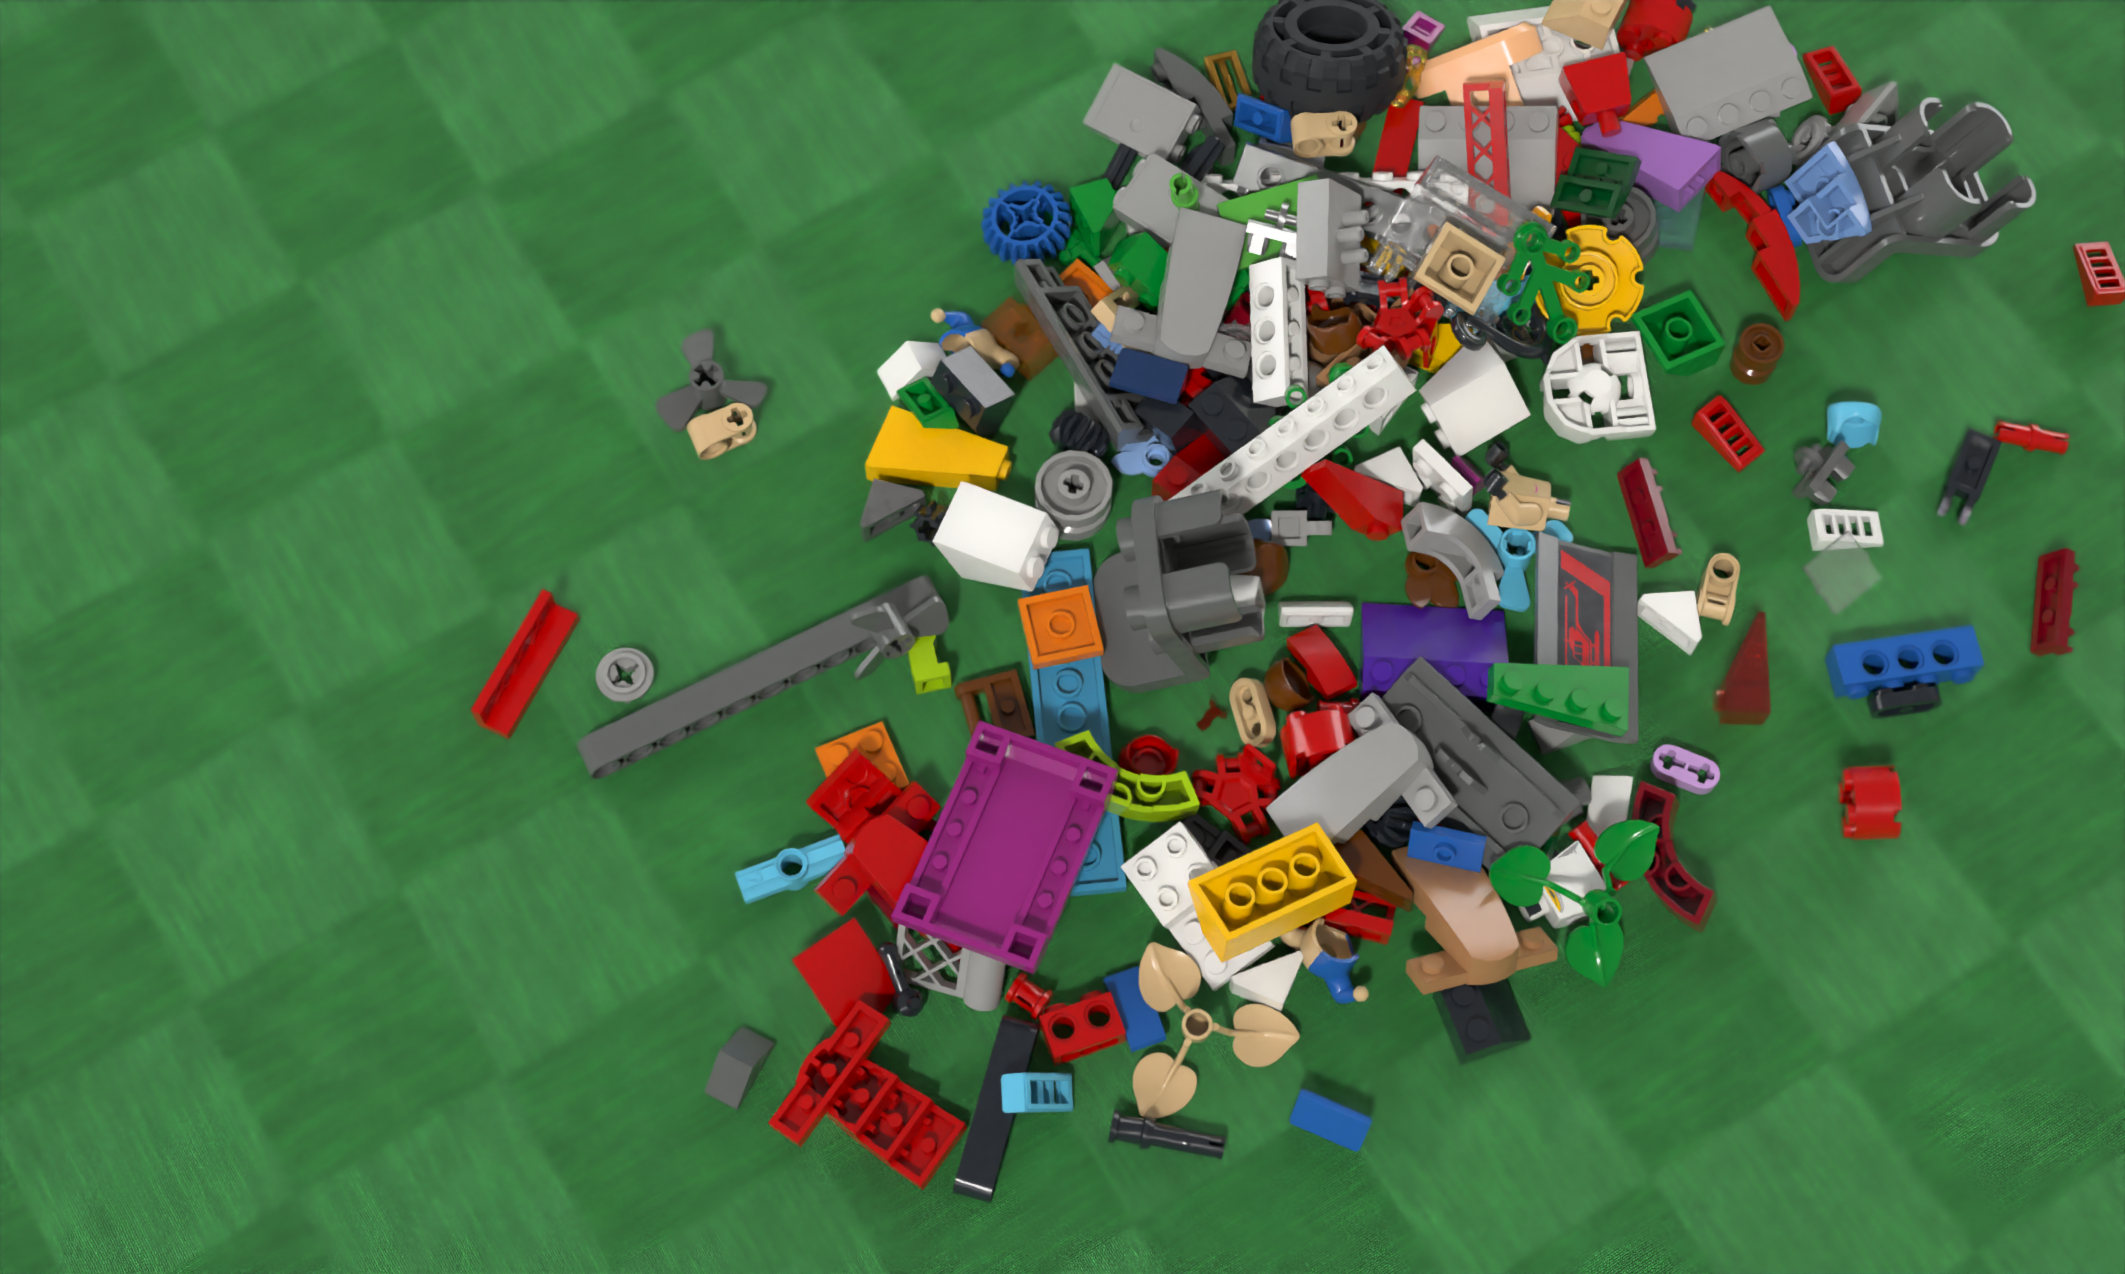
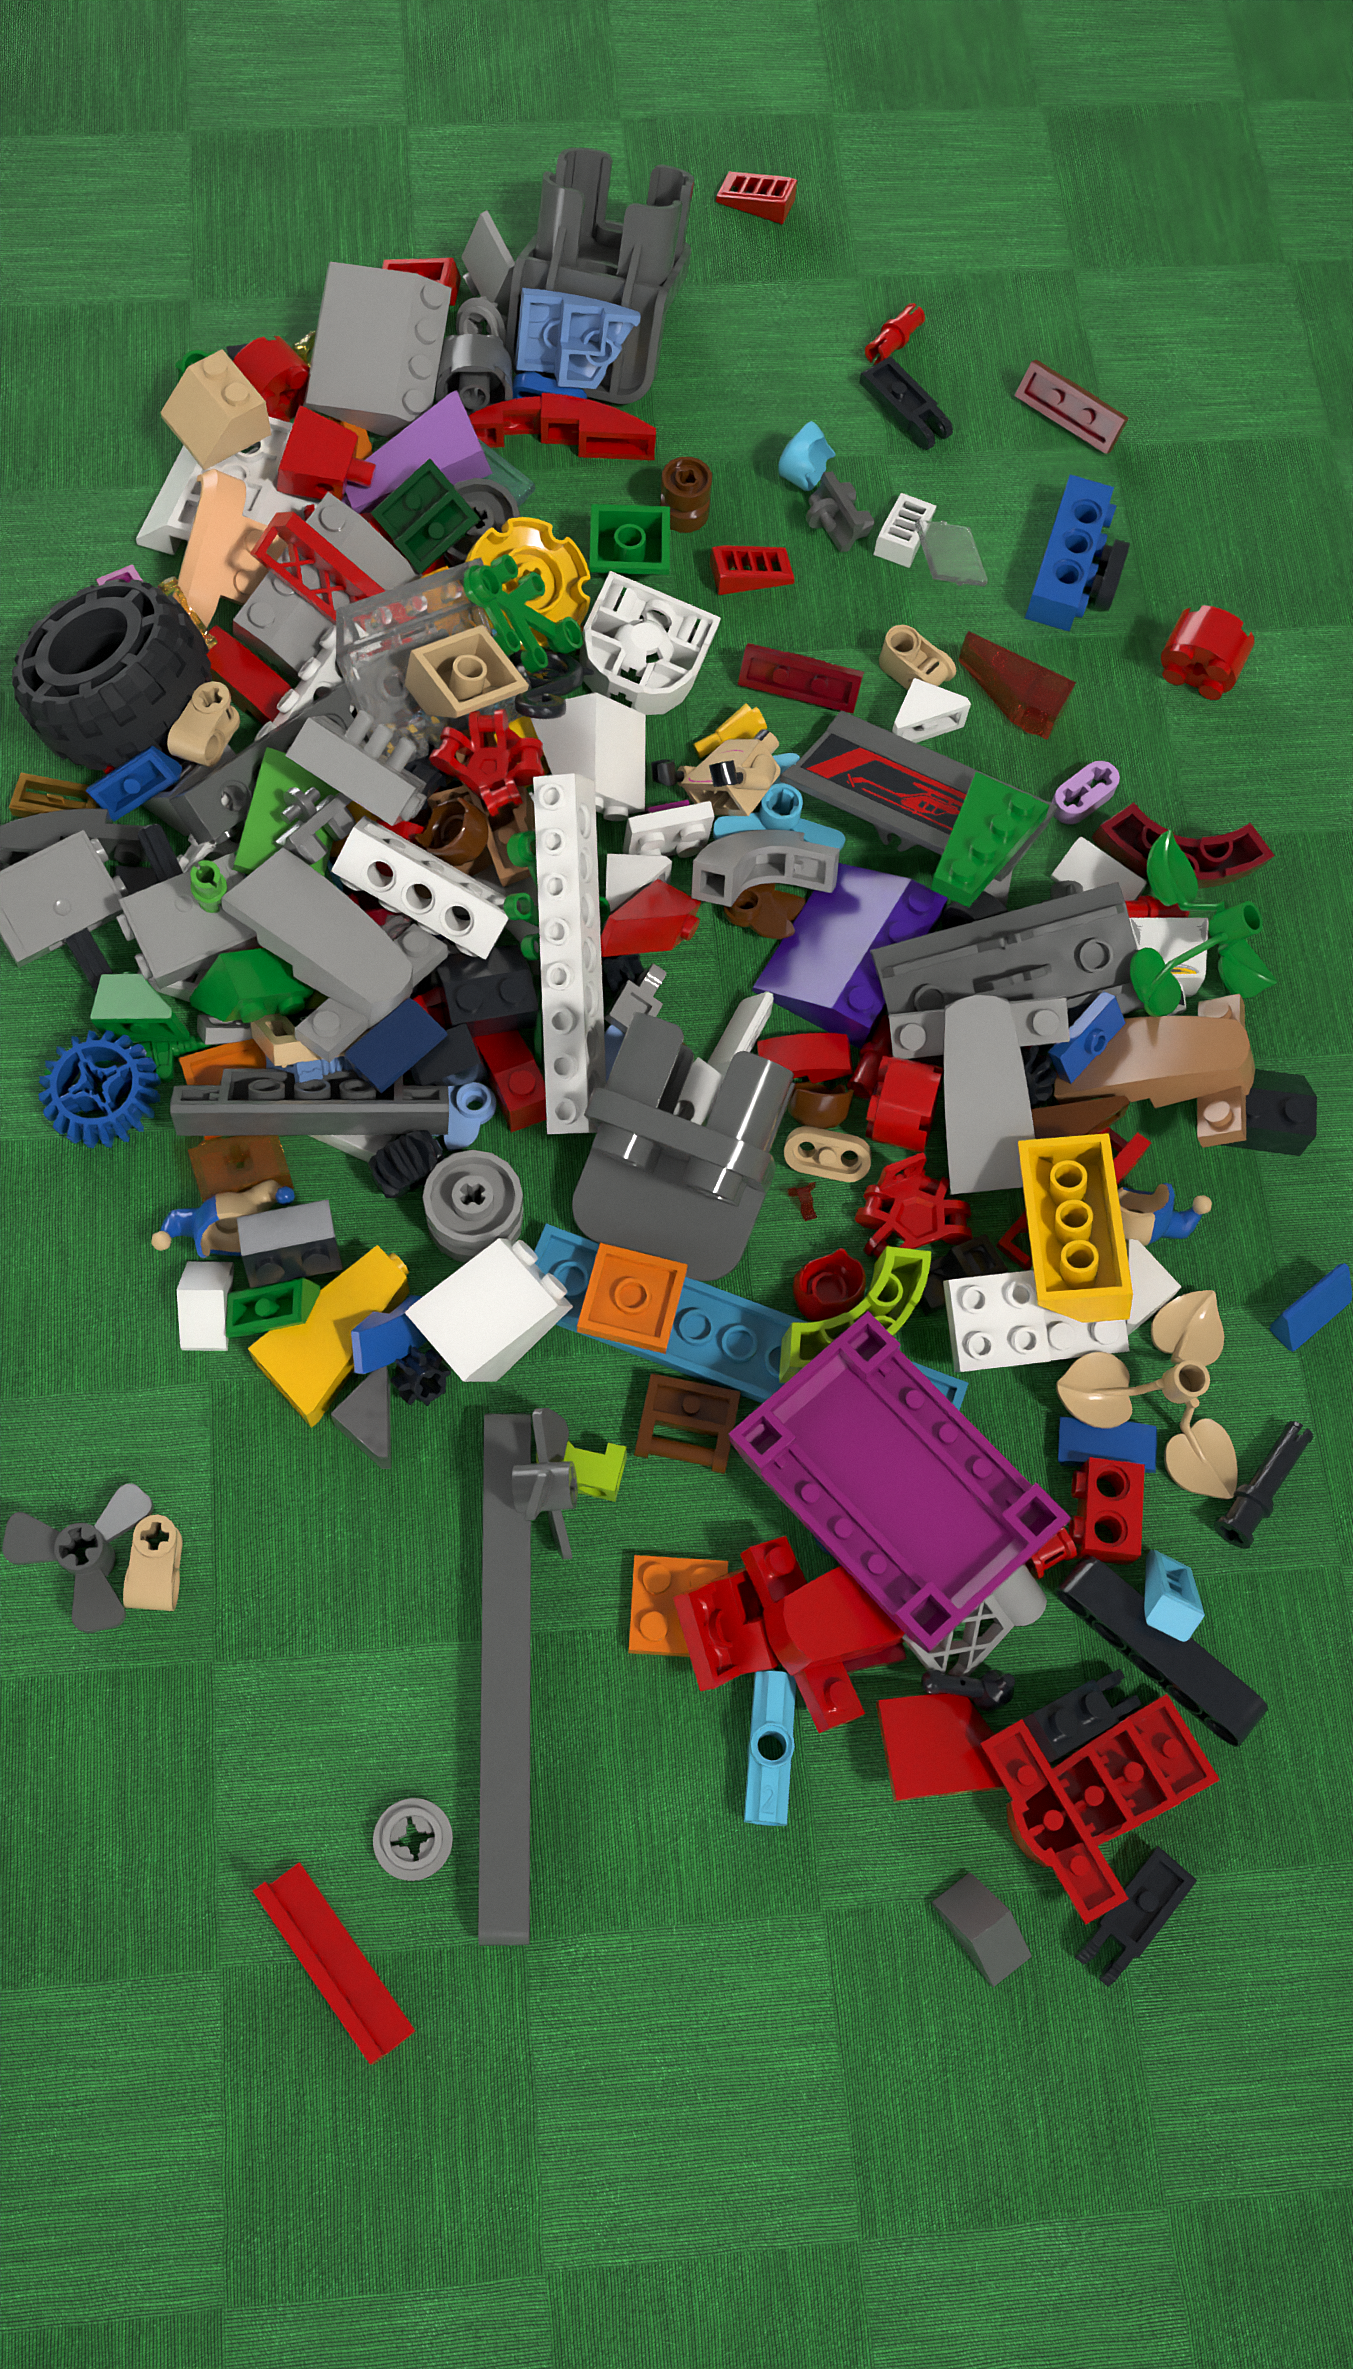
camera: 70 degrees left, 0 degrees up
none -> blue slope [351,1295,428,1374]
none -> yellow cone [693,703,767,759]
none -> black hinge [1023,1668,1142,1763]
none -> black hinge [1074,1846,1197,1987]

